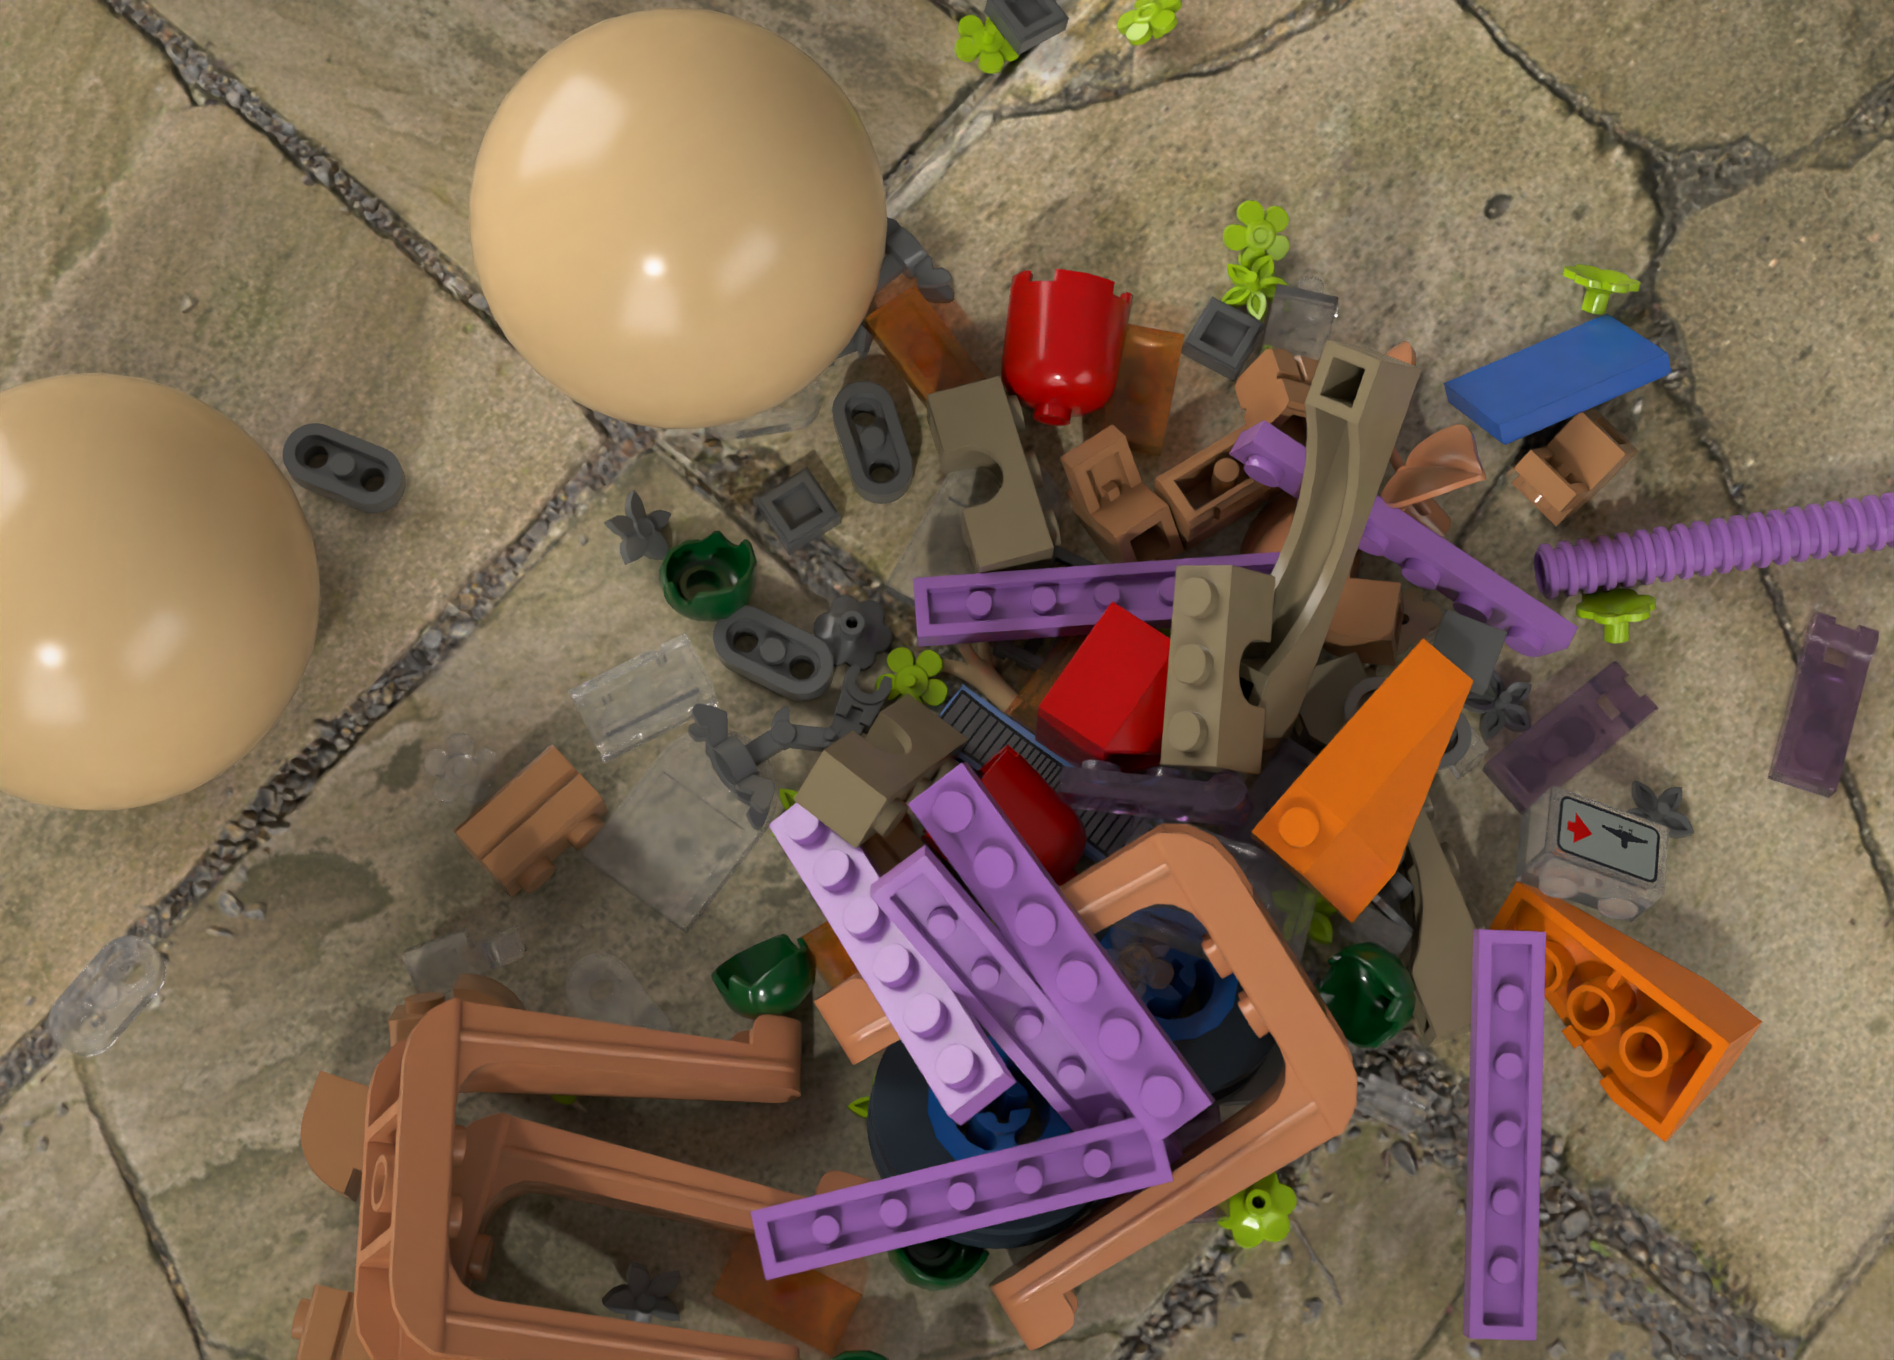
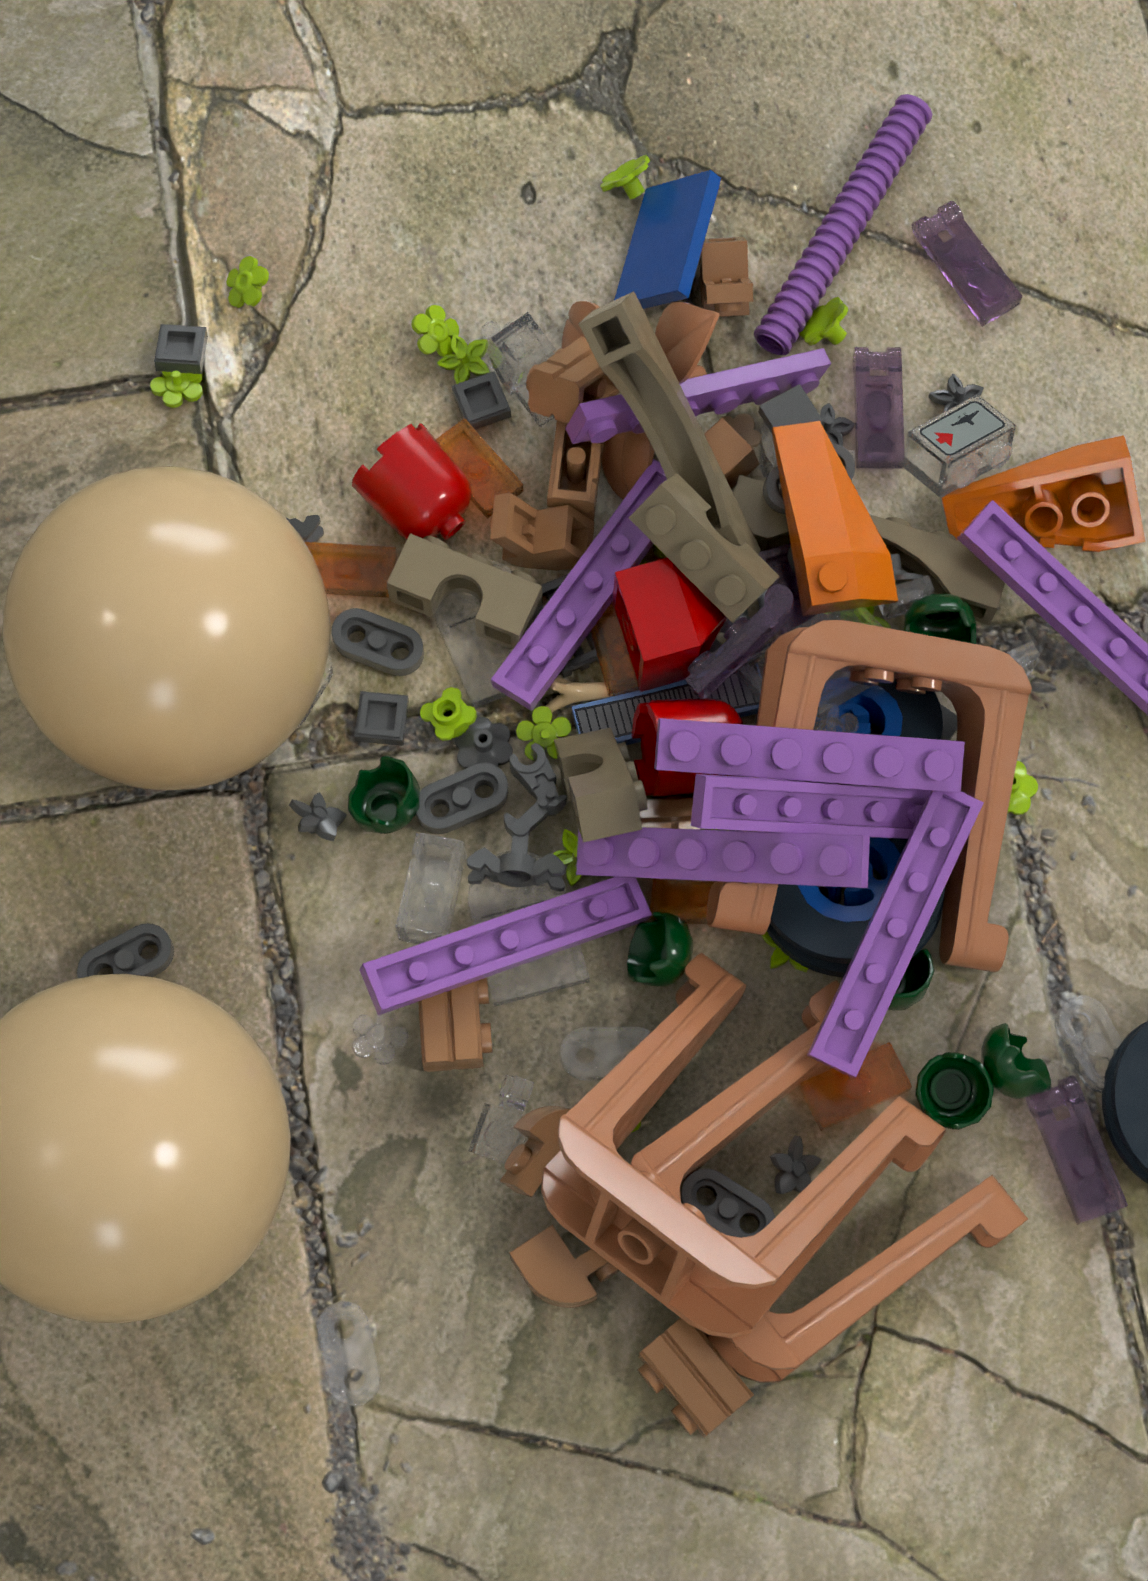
camera: 50 degrees left, 0 degrees up
none -> medium lavender plate [359,877,652,1016]
none -> lime plate [420,687,477,741]
none -> dark grey plate [681,1169,775,1238]

